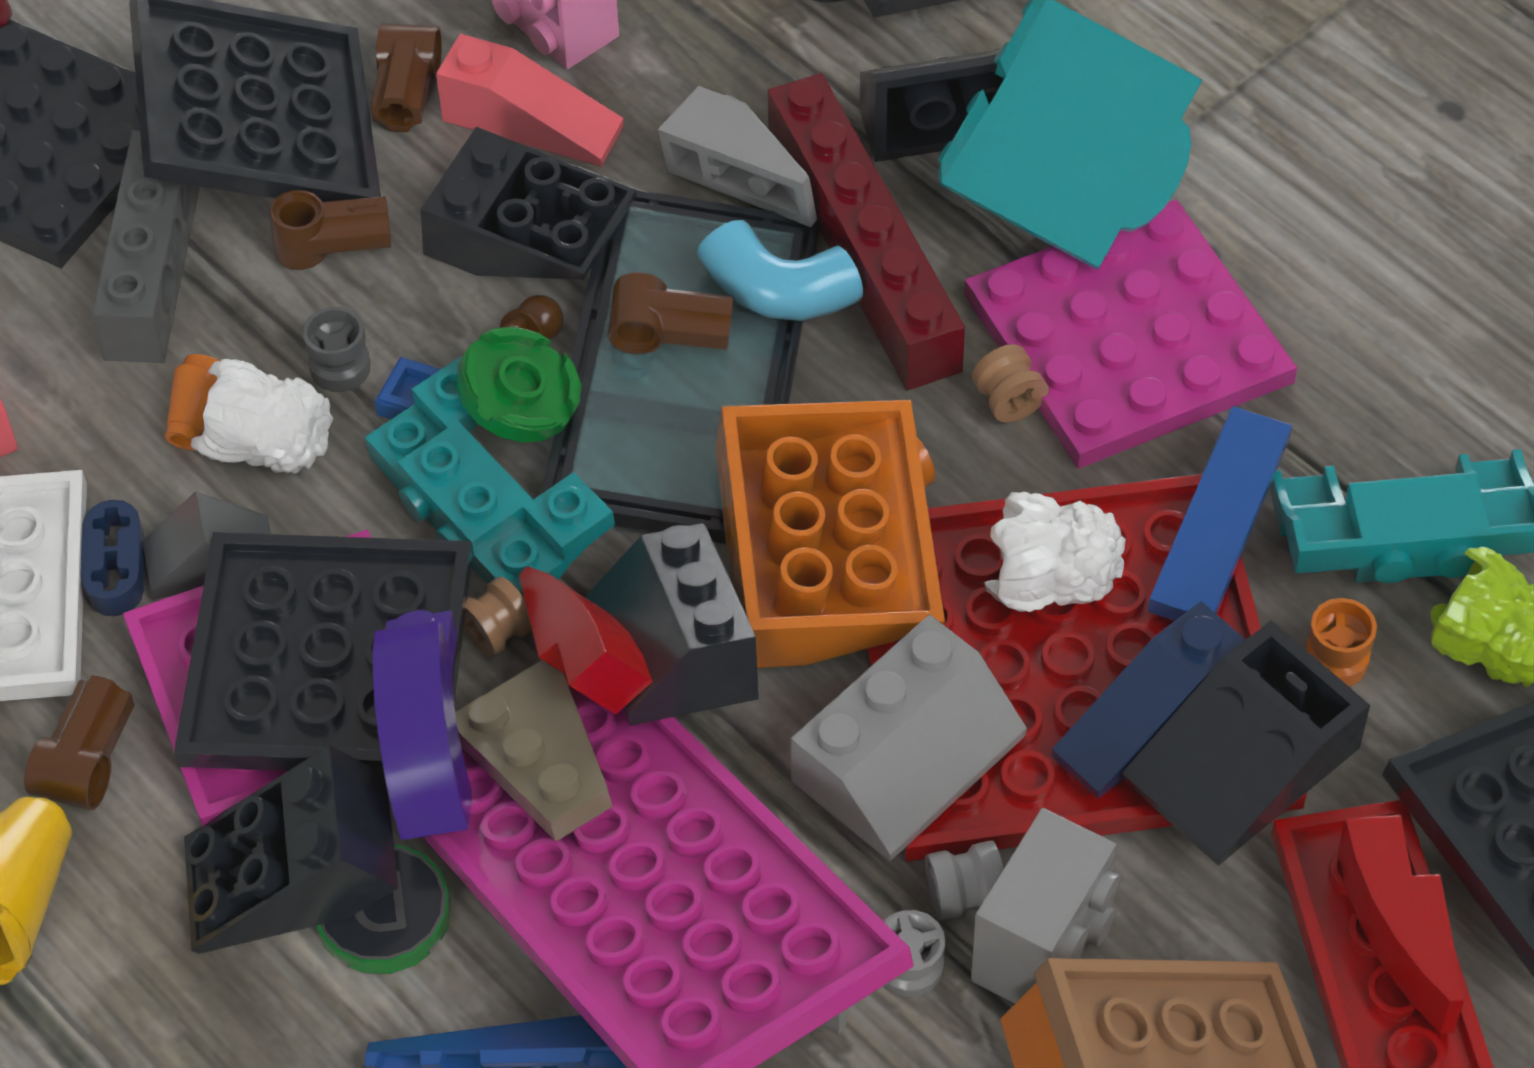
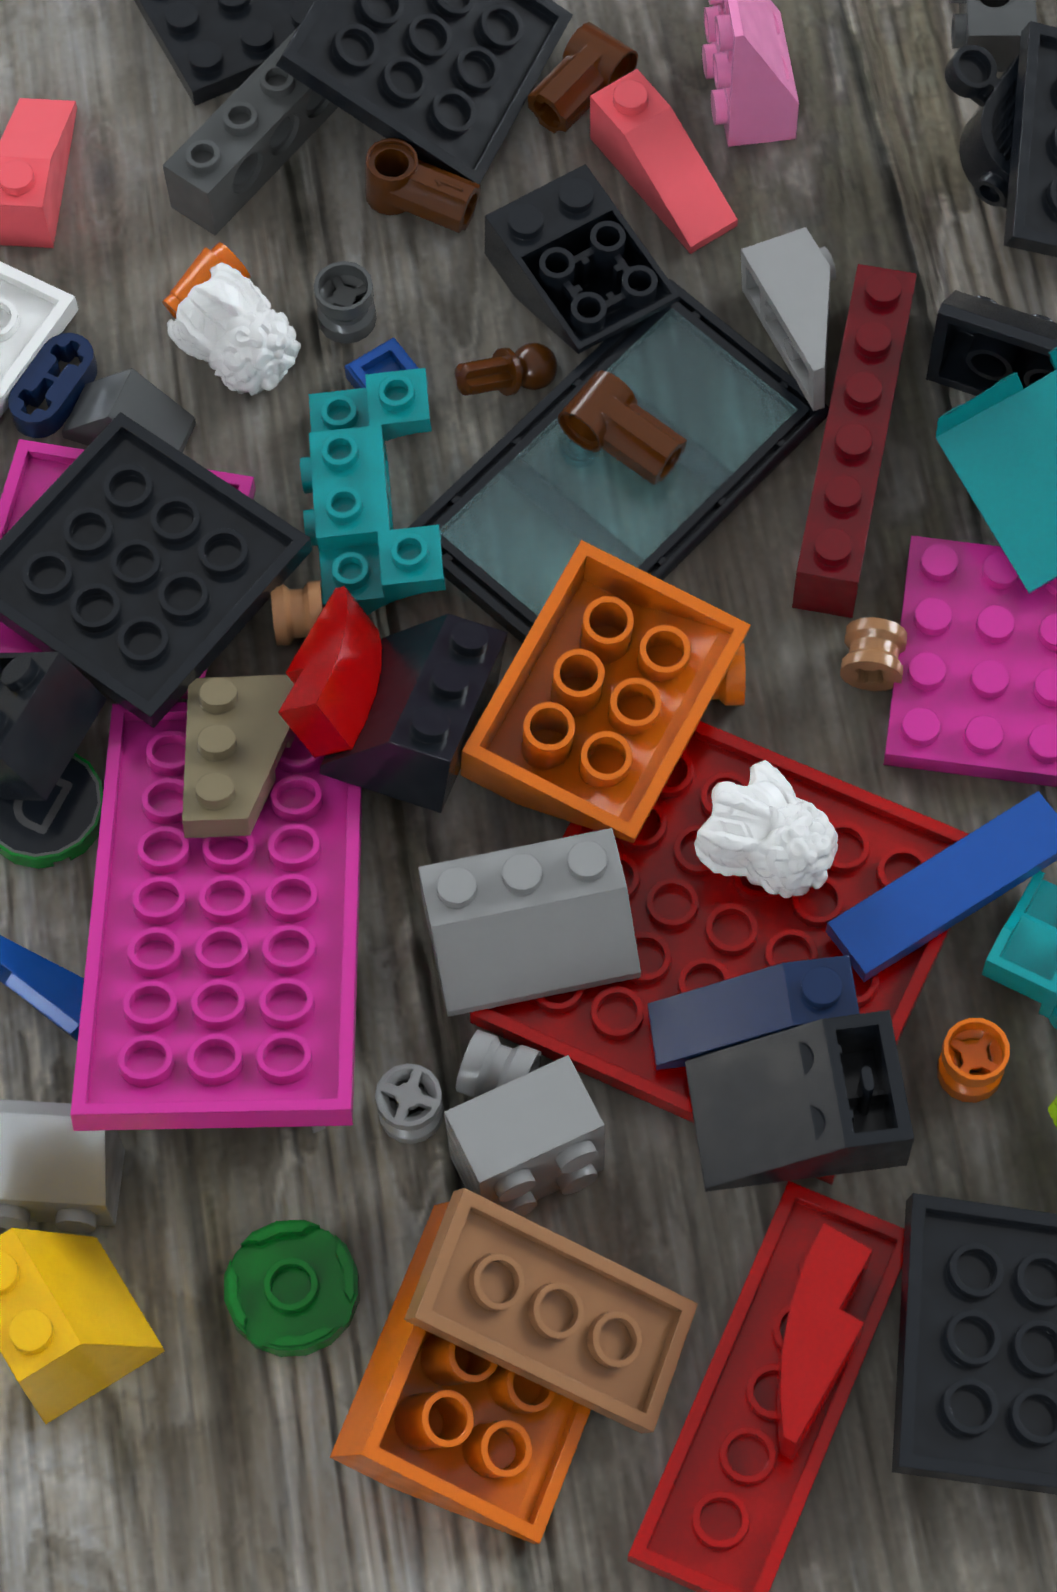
camera: 35 degrees right, 10 degrees up
dark purple arch [373,610,472,840] -> none
green tile [456,327,581,443] -> none
medium azure cylinder [697,220,863,321] -> none

